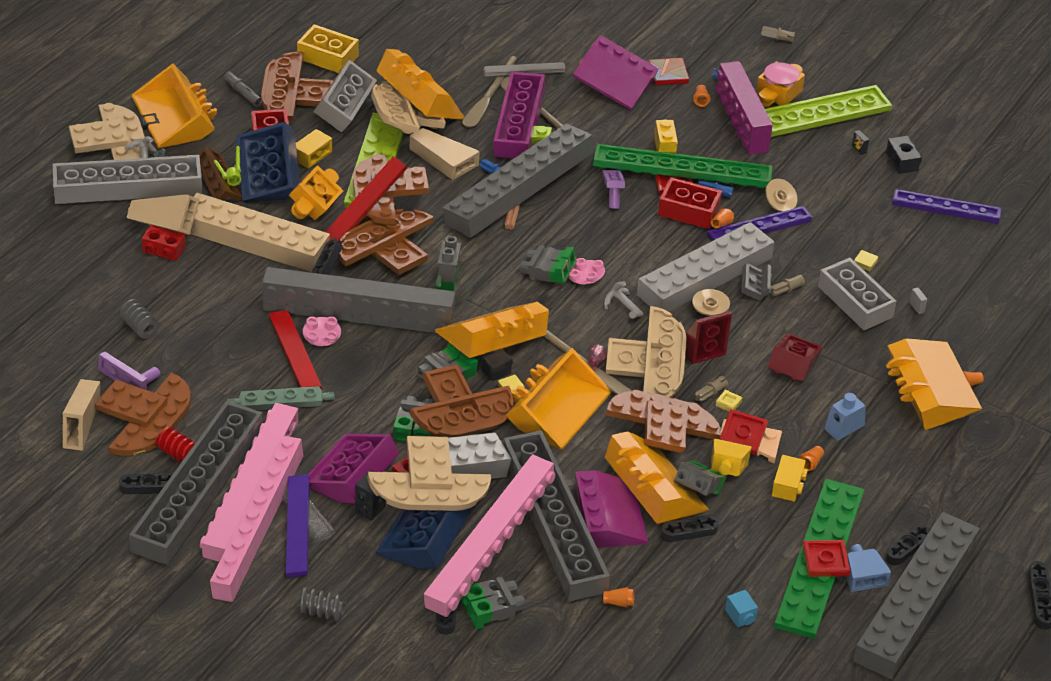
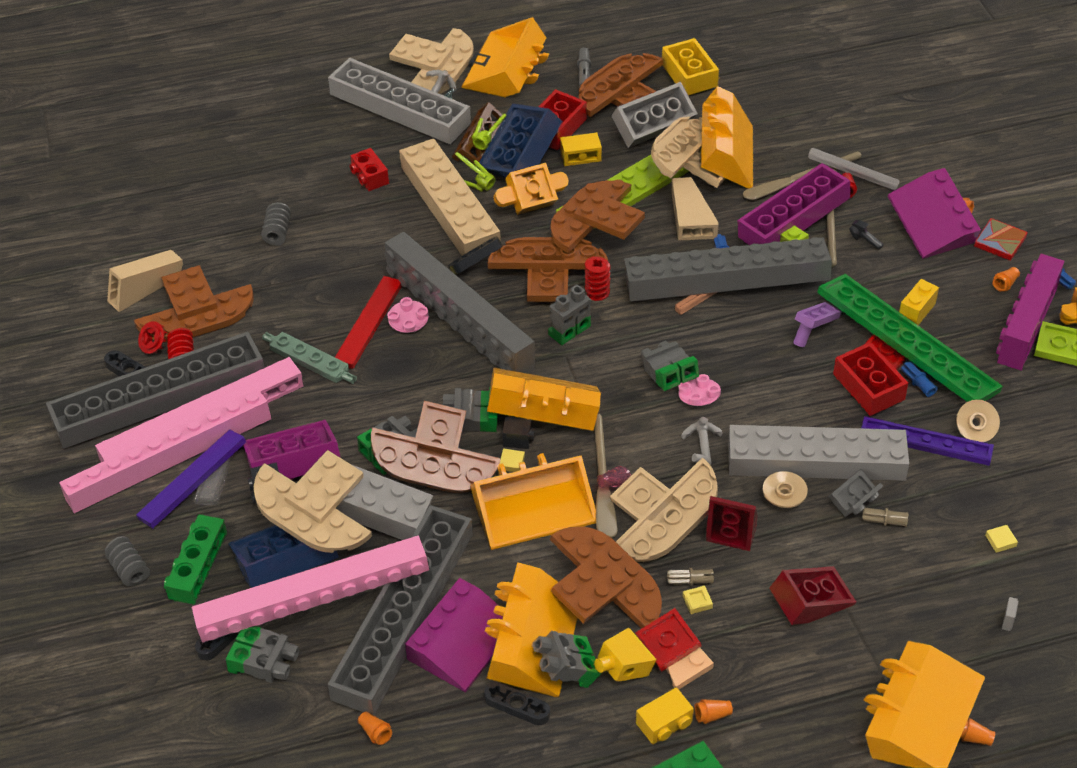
camera: 45 degrees right, 5 degrees up
medium lavender piece [98,352,160,390] -> none
tan slope [127,195,200,235] -> none
red tile [325,156,408,242] -> none
orange cone [711,208,734,228] -> none
light grey brick [818,258,897,330] -> none
medium blue torso [824,393,866,441] -> none
none -> red gear [138,321,167,354]
none -> green brick [164,514,227,605]
none -> lime plant [455,152,495,192]
none -> red piece [585,256,610,301]
none -> black bar [849,220,883,250]

